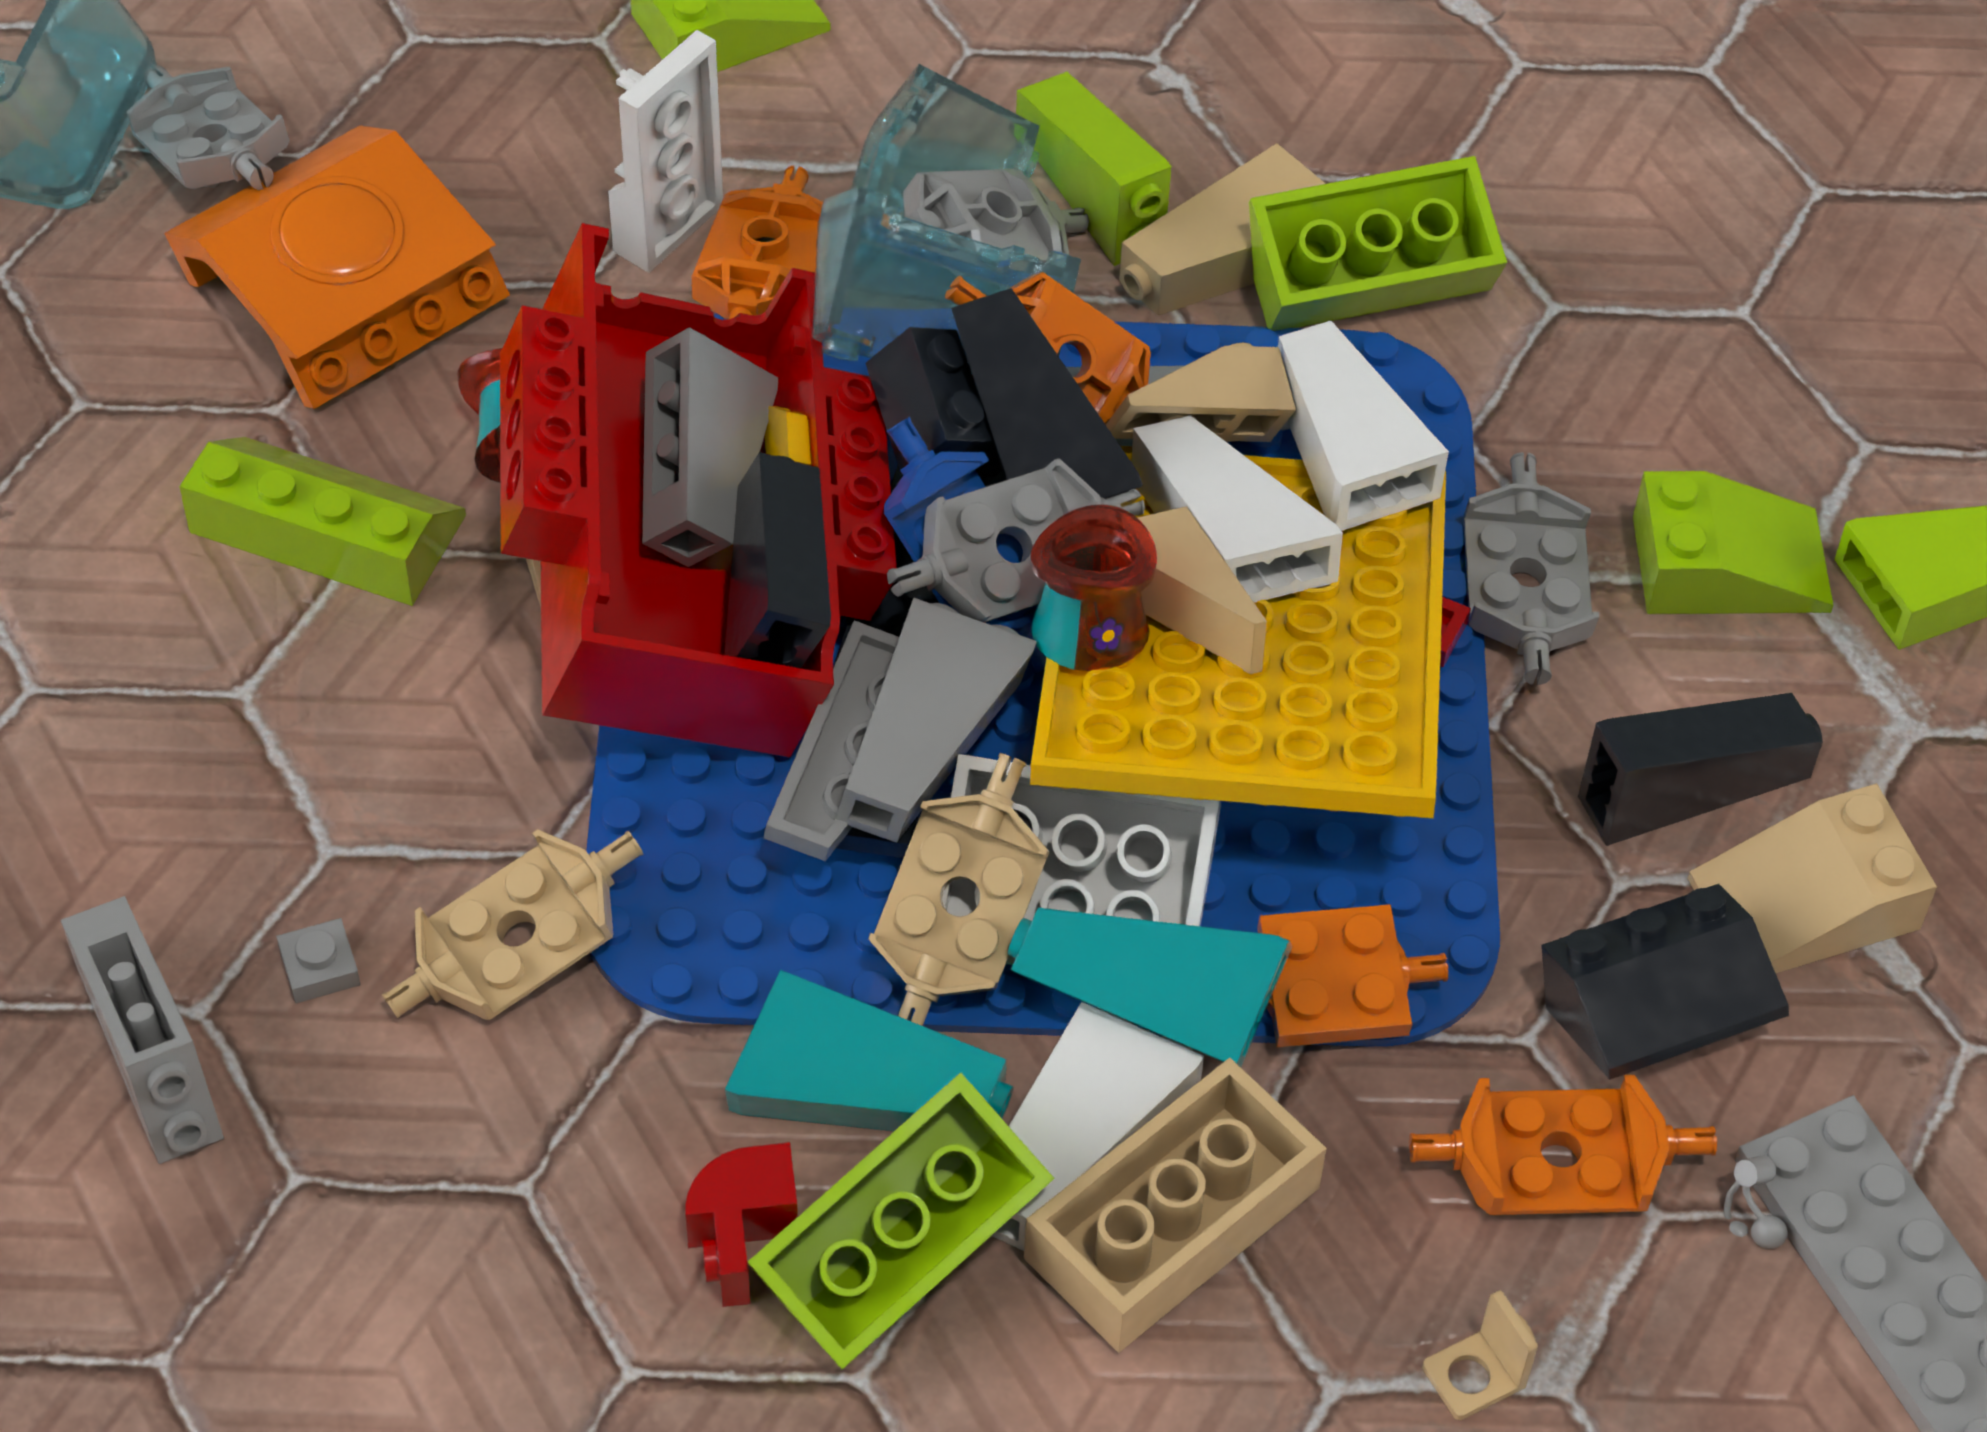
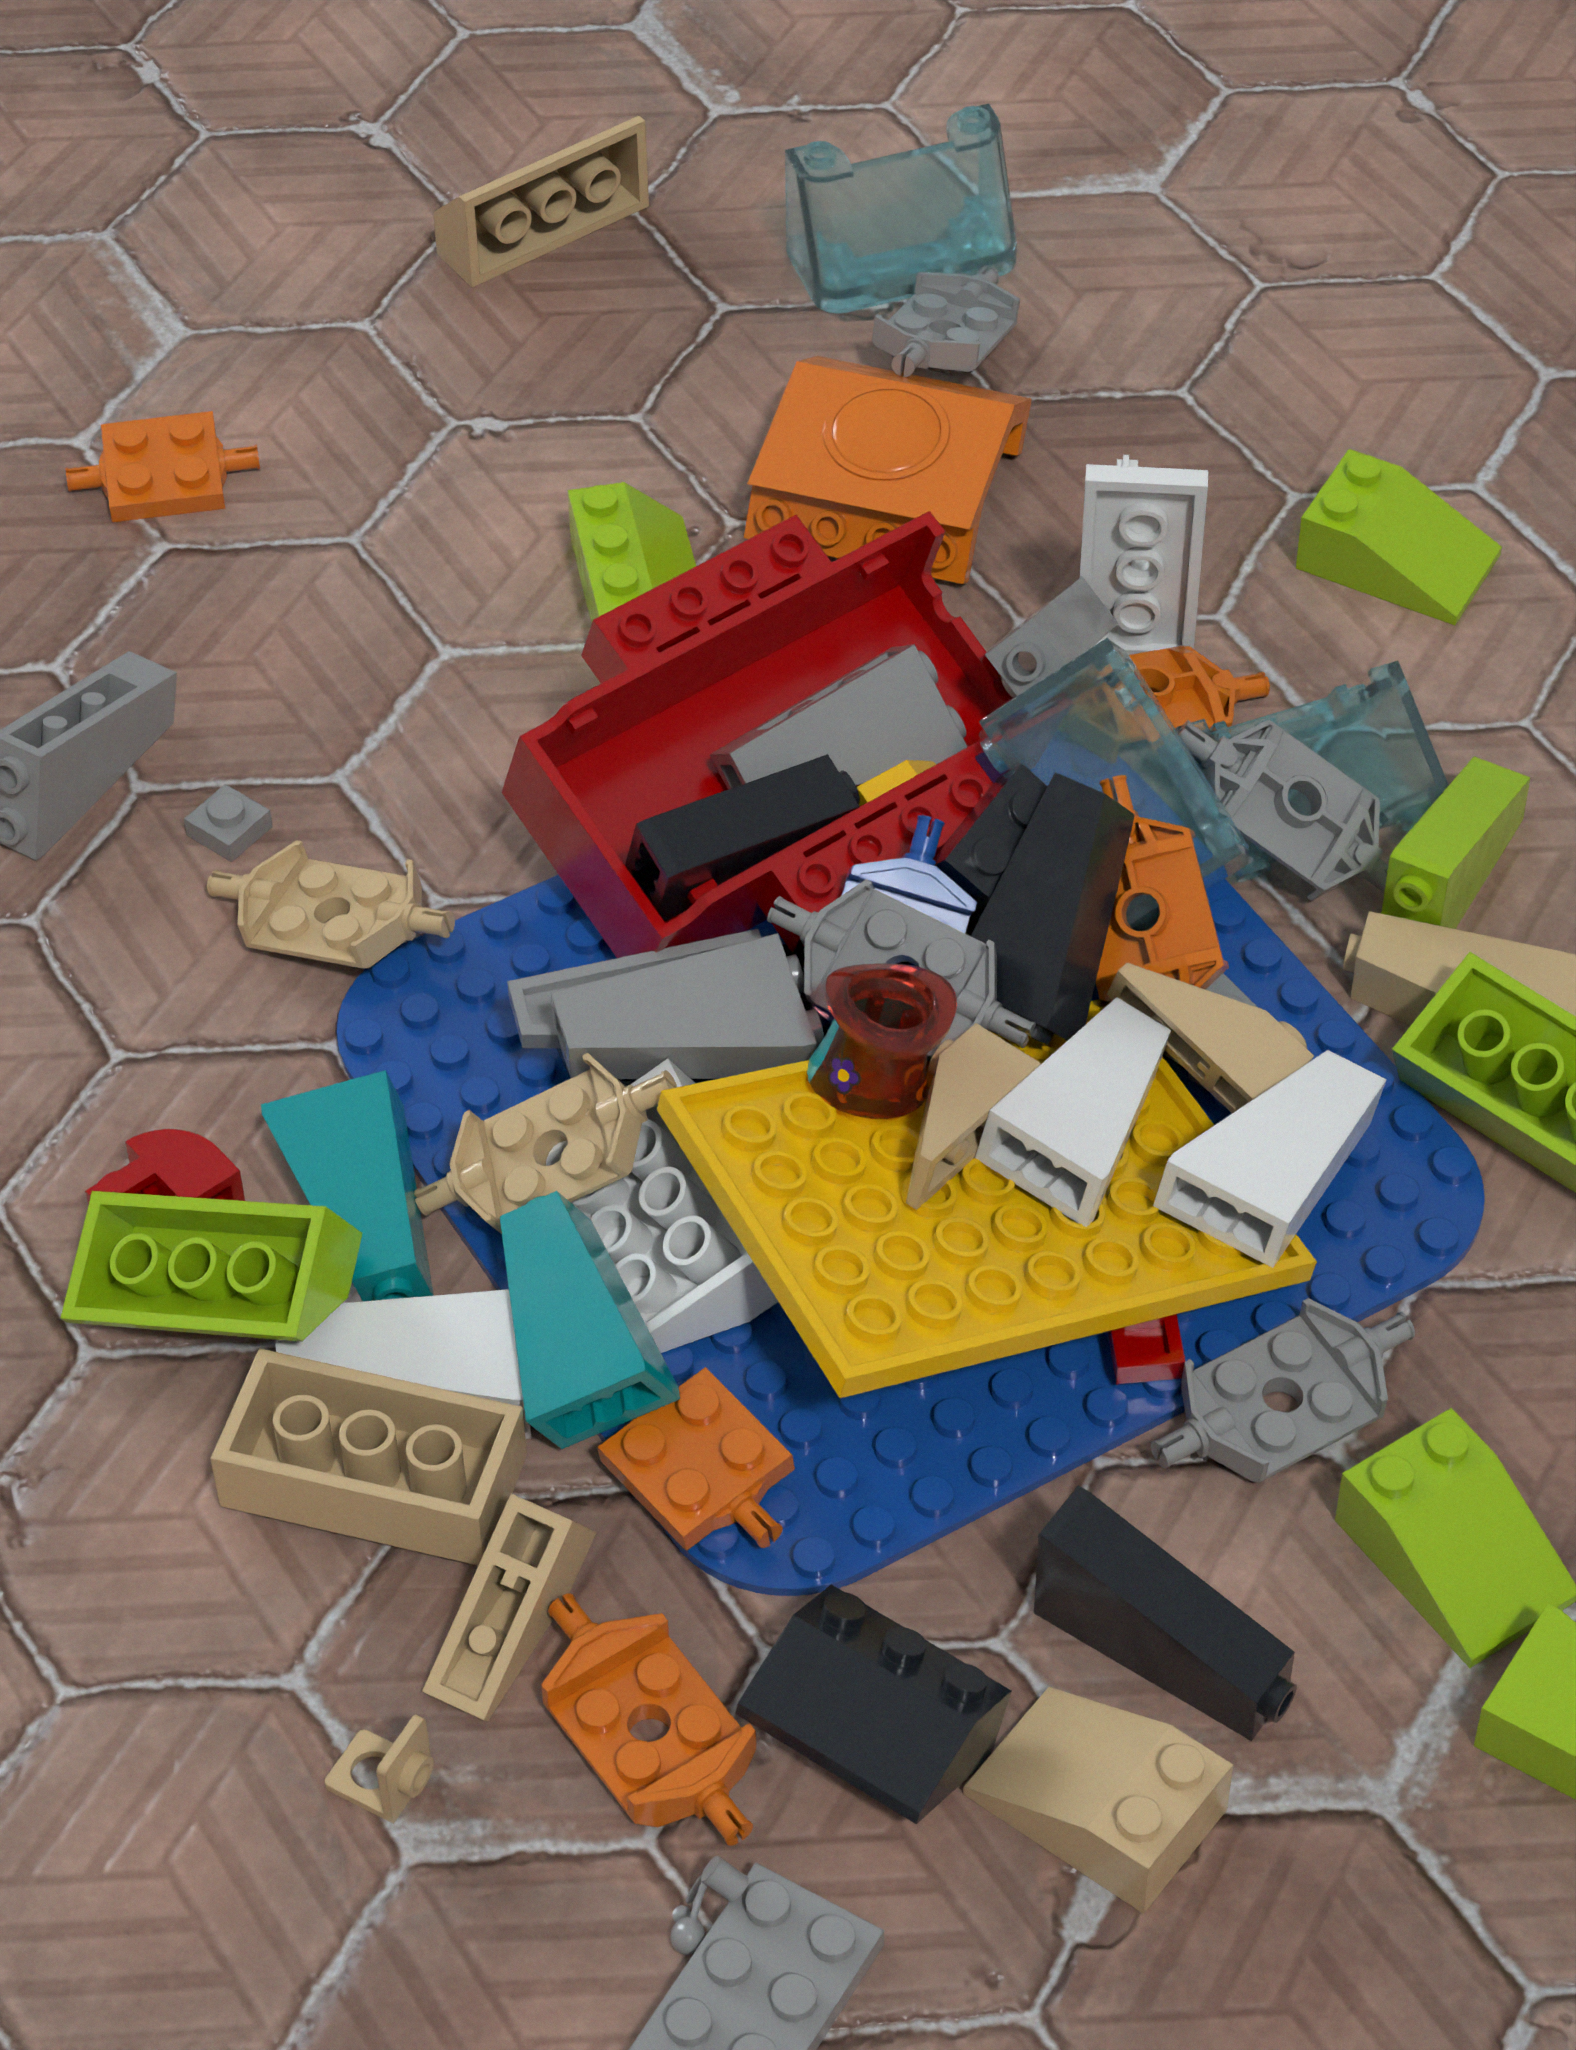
camera: 60 degrees right, 5 degrees down
none -> tan slope [422,1494,597,1721]
none -> light grey slope [985,577,1118,704]

